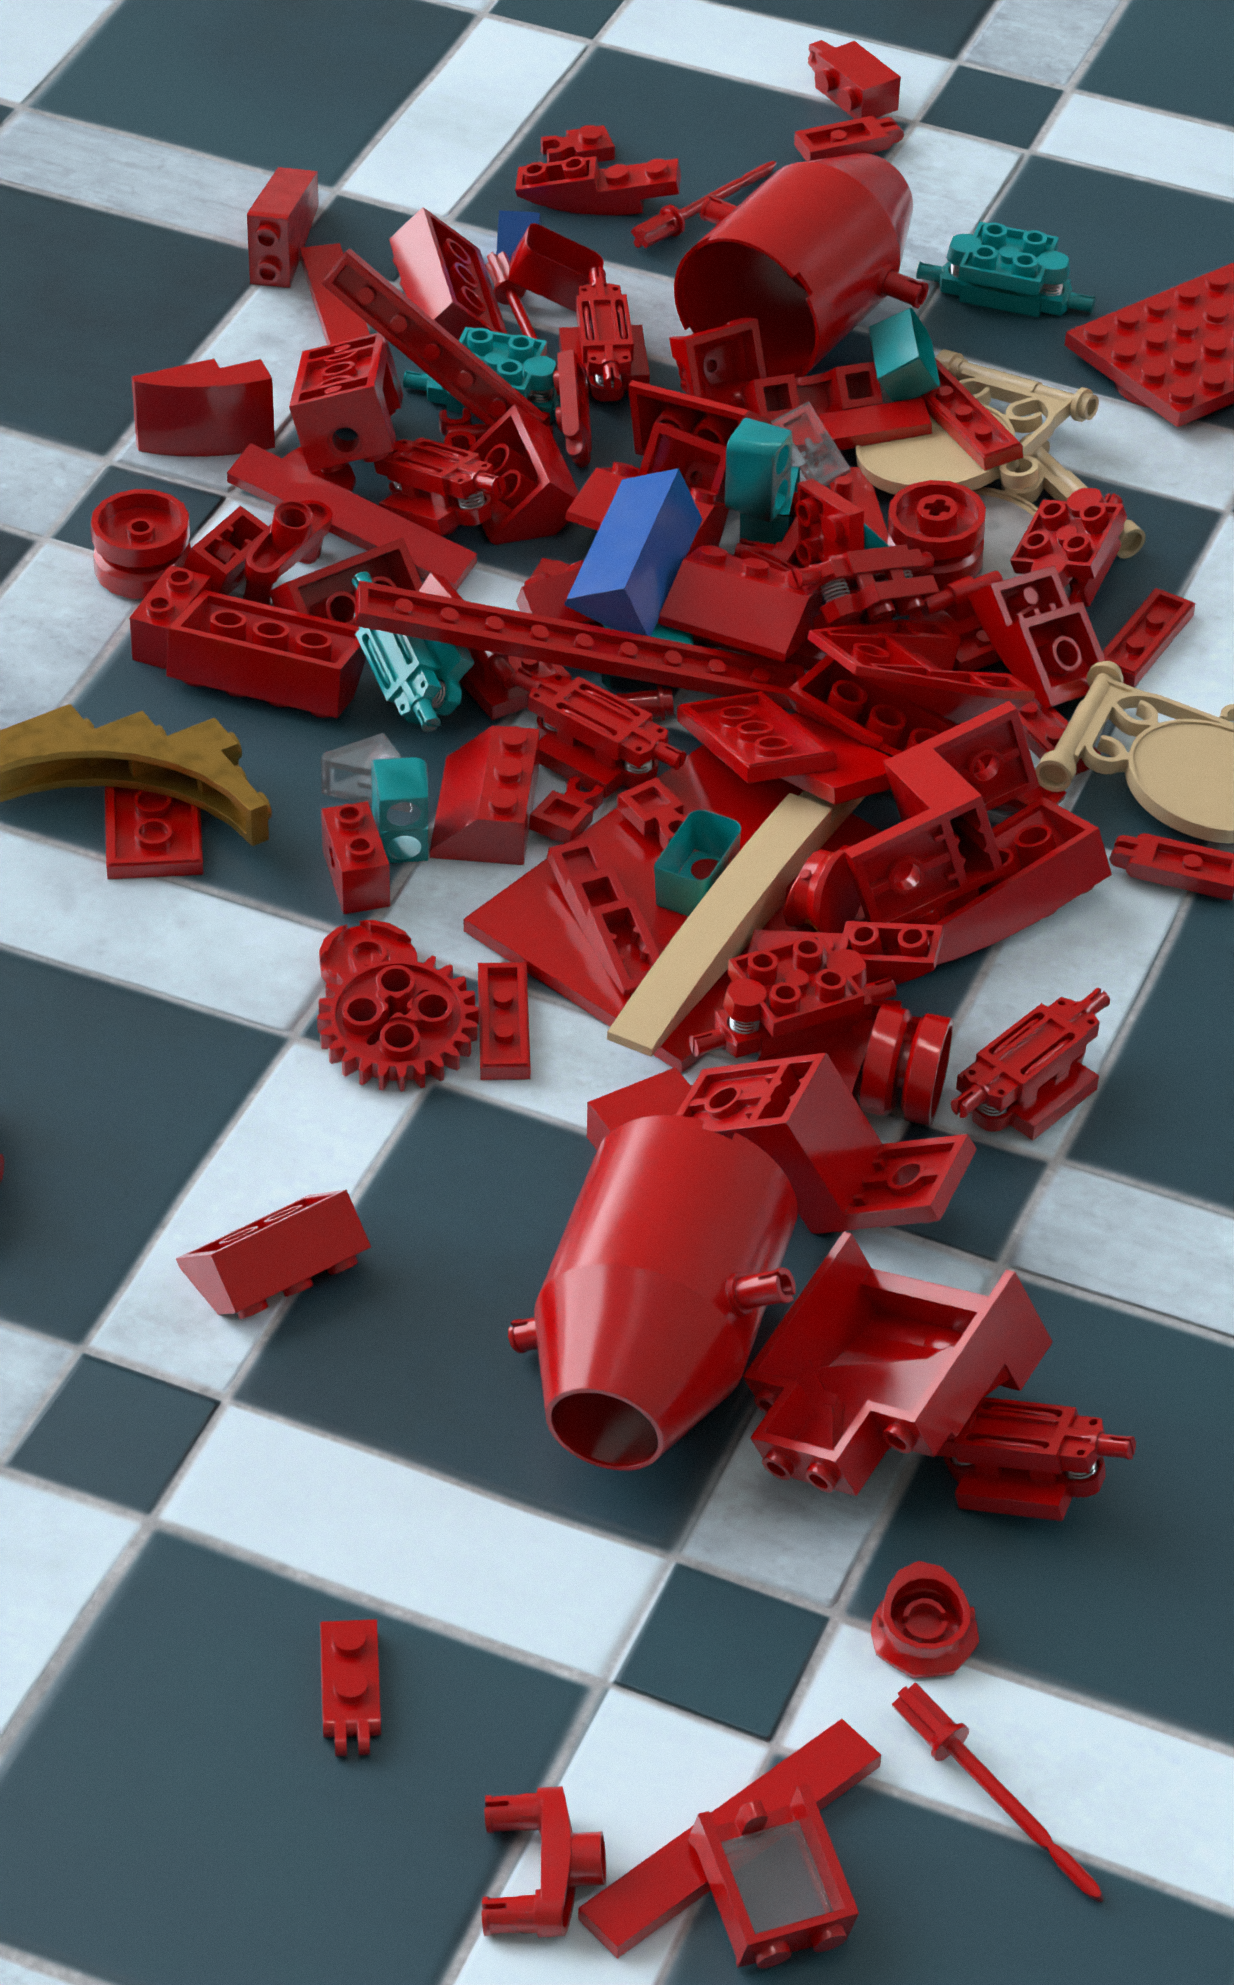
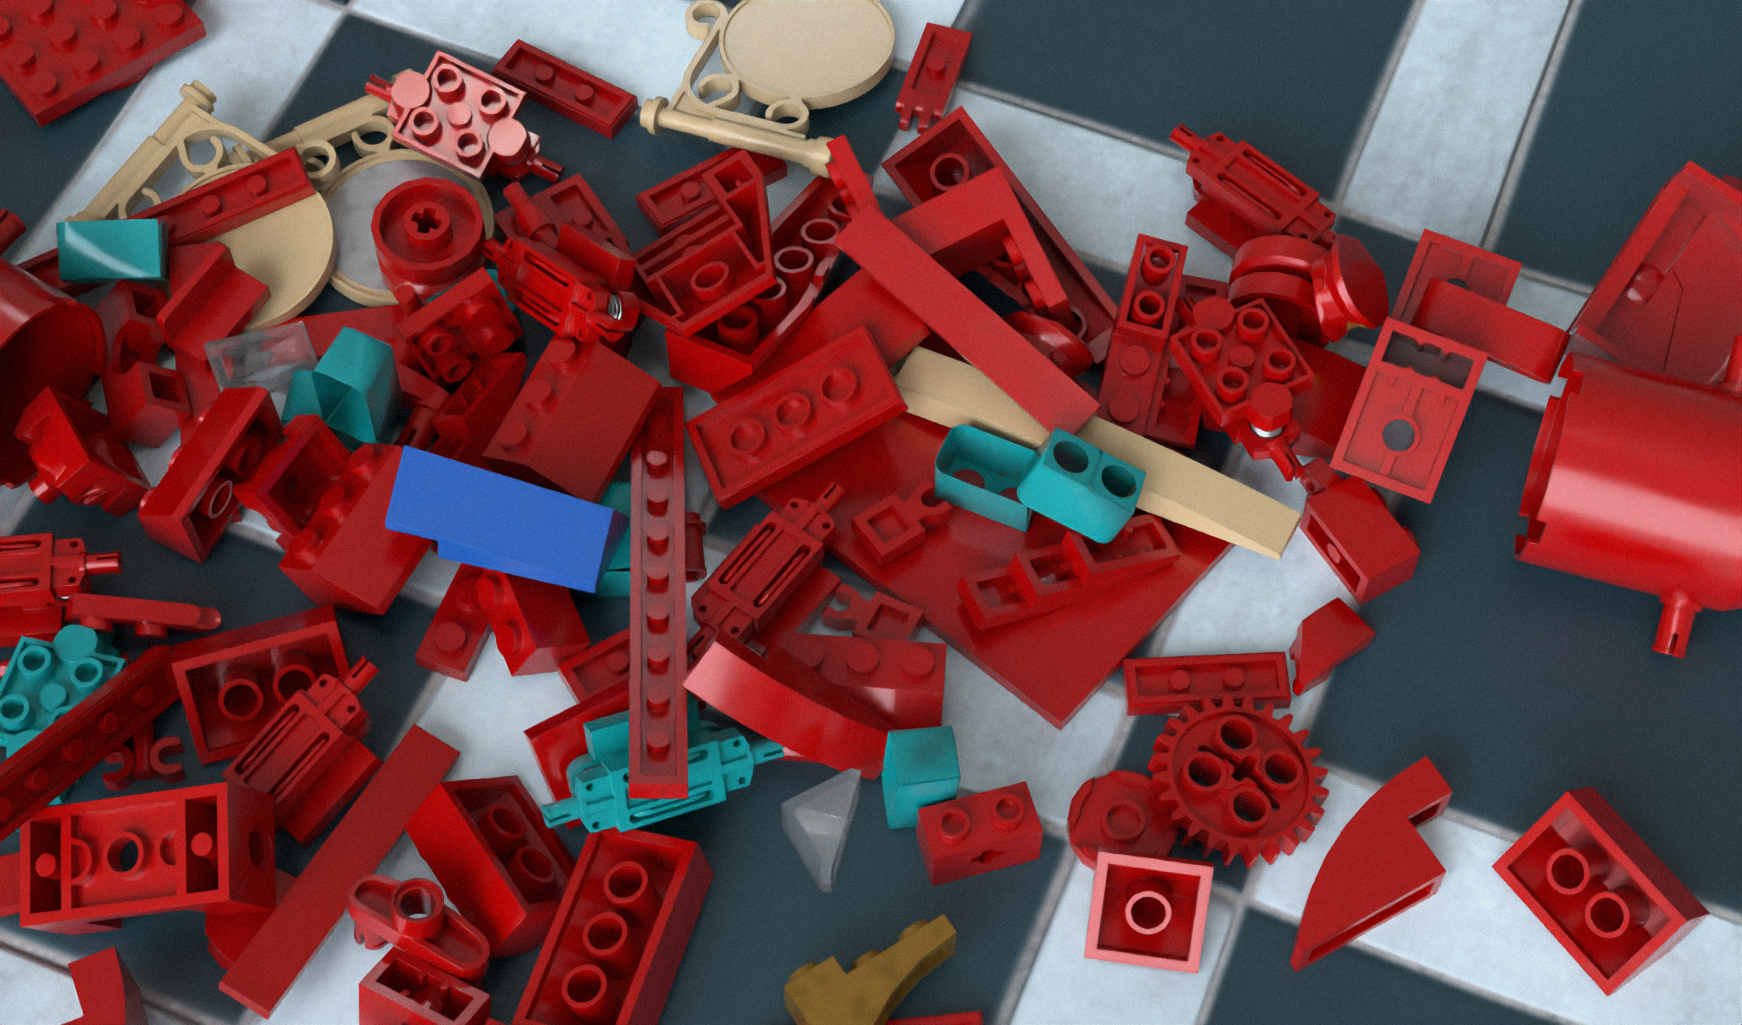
camera: 90 degrees left, 15 degrees up
red slope [969,565,1106,709] -> none
none -> red panel [156,243,272,371]
none -> red slope [682,628,900,781]
none -> red tile [833,202,1102,437]
none -> teal piece [1017,427,1146,544]
none -> red slope [1084,847,1214,974]
none -> red slope [1289,597,1376,697]
none -> red slope [1290,756,1453,972]
none -> red hat [1311,234,1389,343]
none -> red beam [1410,277,1572,384]

